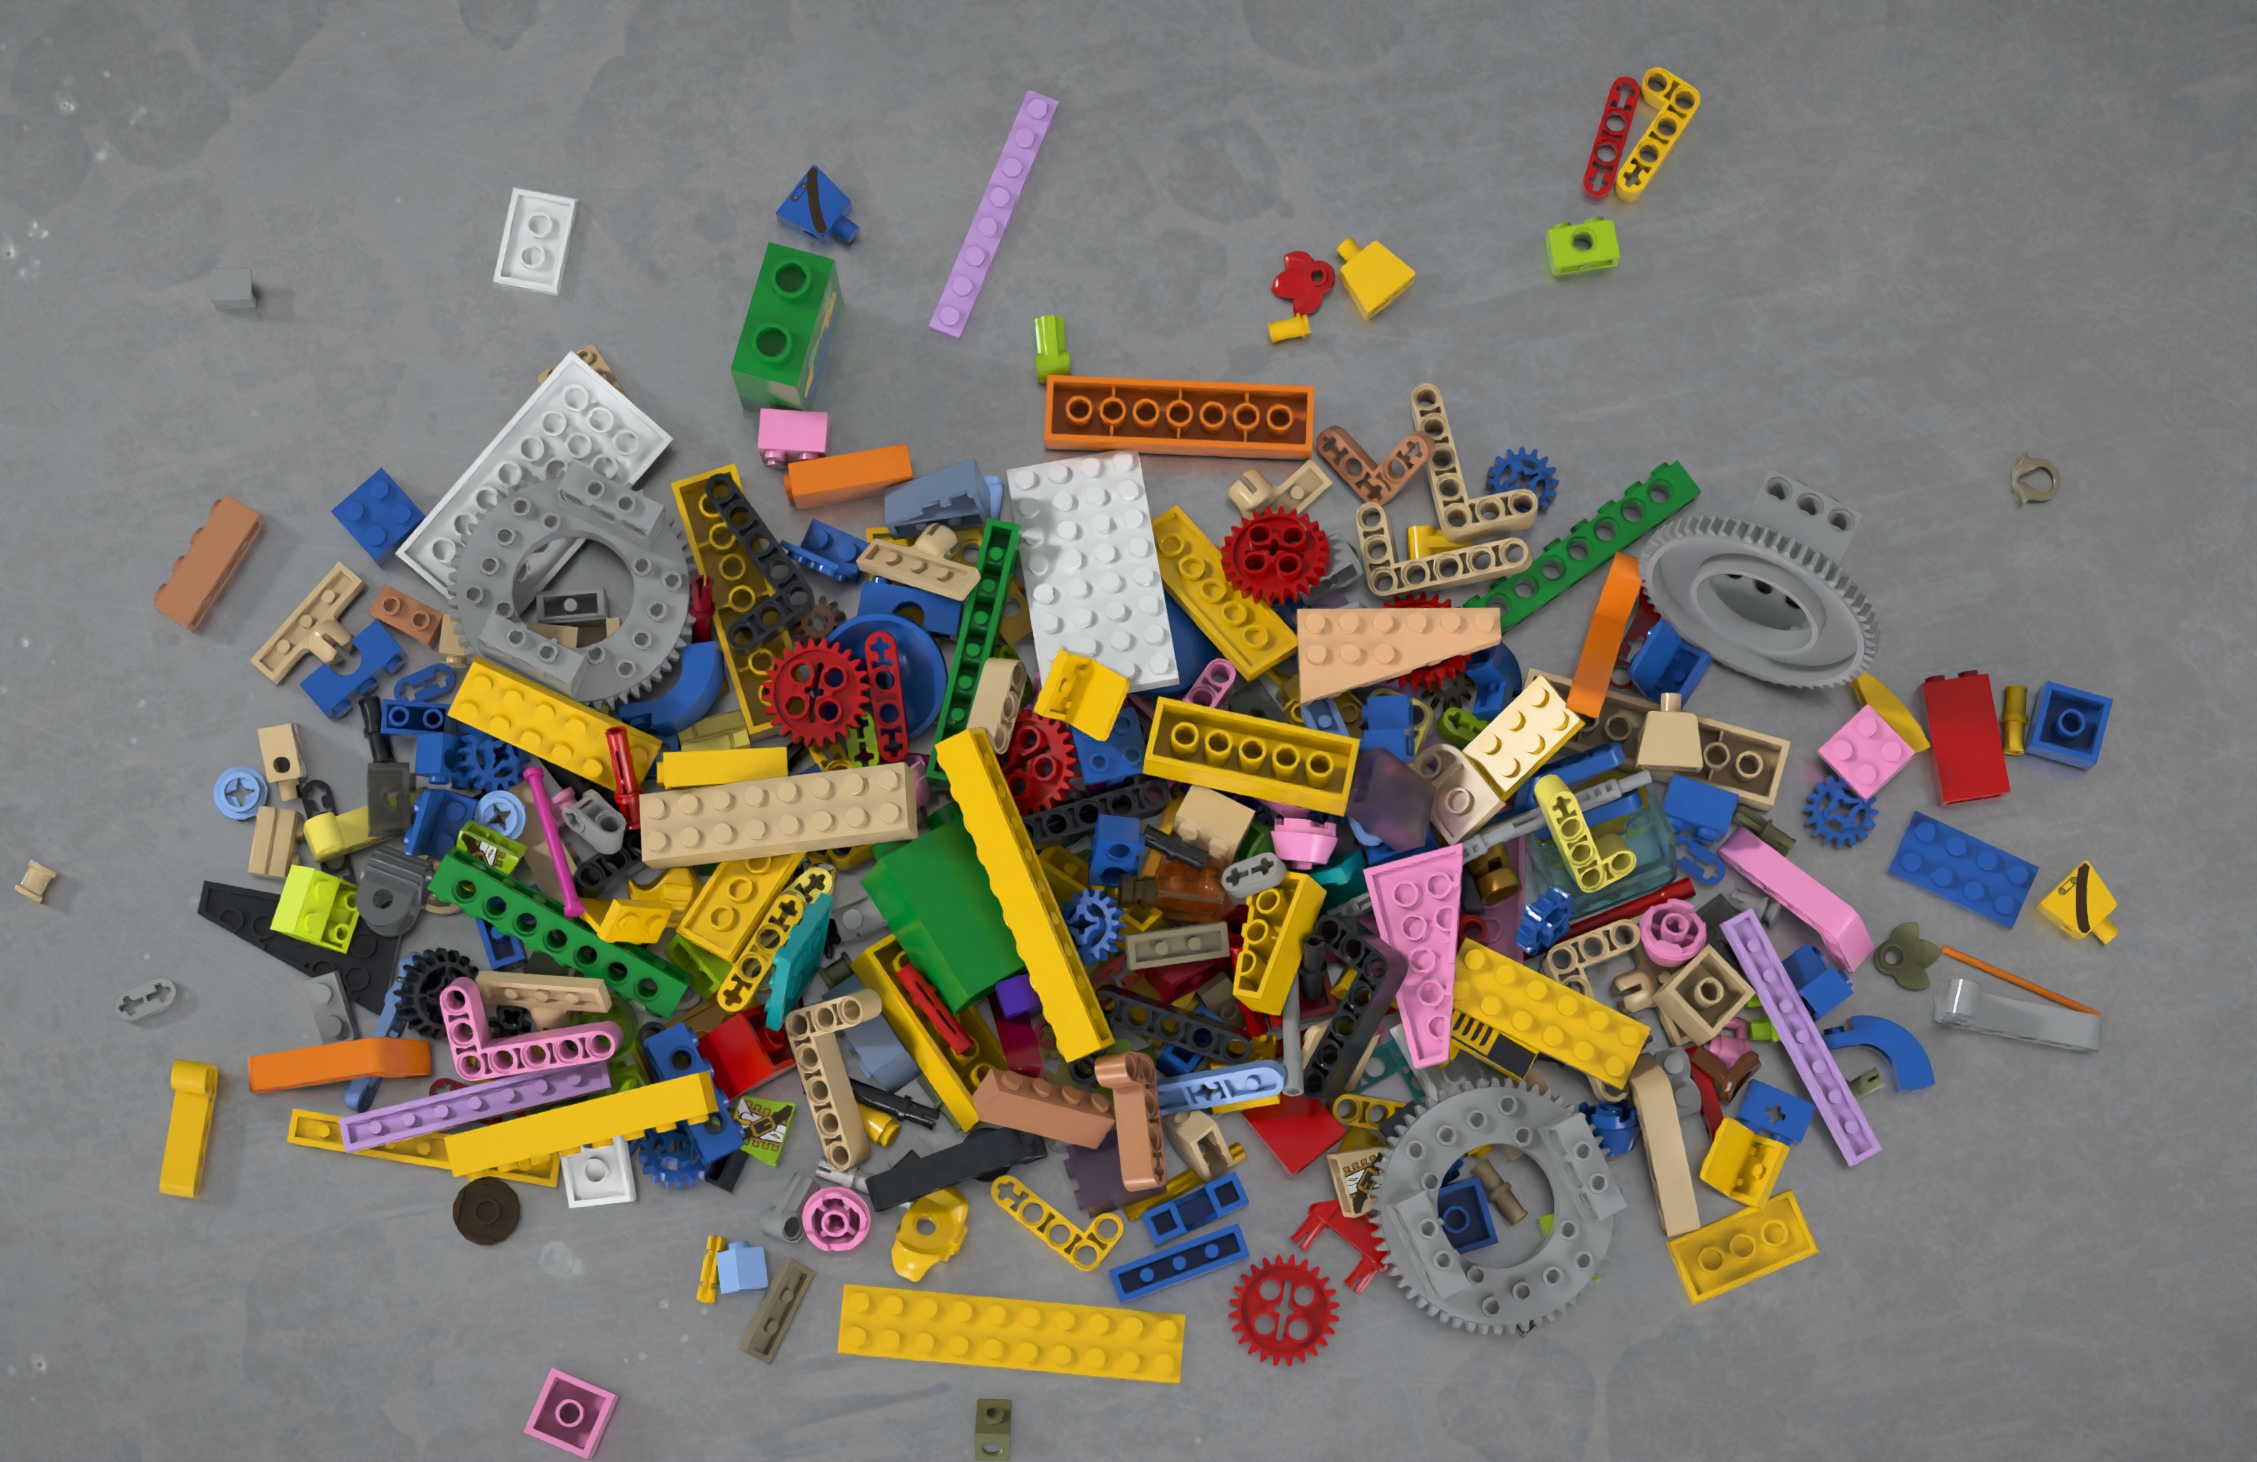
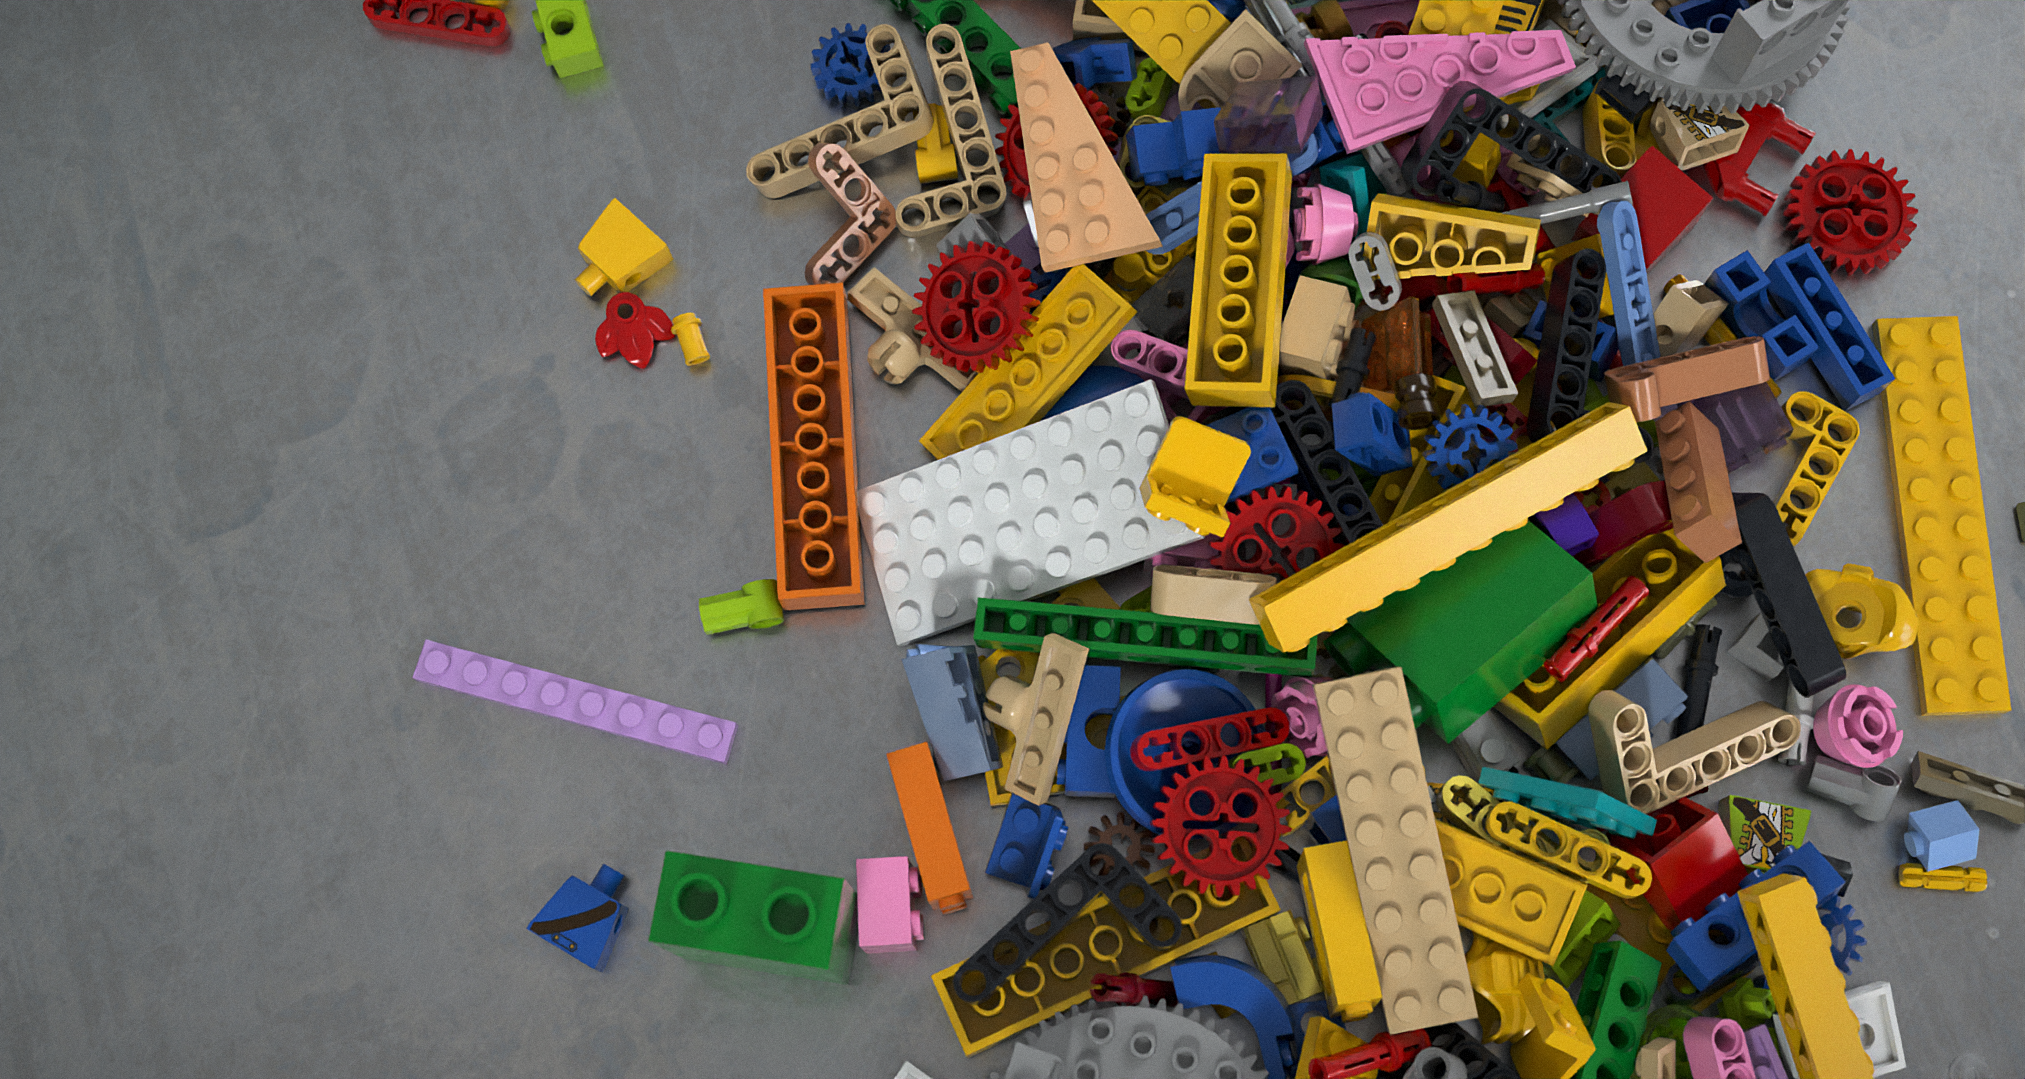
camera: 90 degrees left, 5 degrees down
yellow cone [857,1103,902,1148] -> none

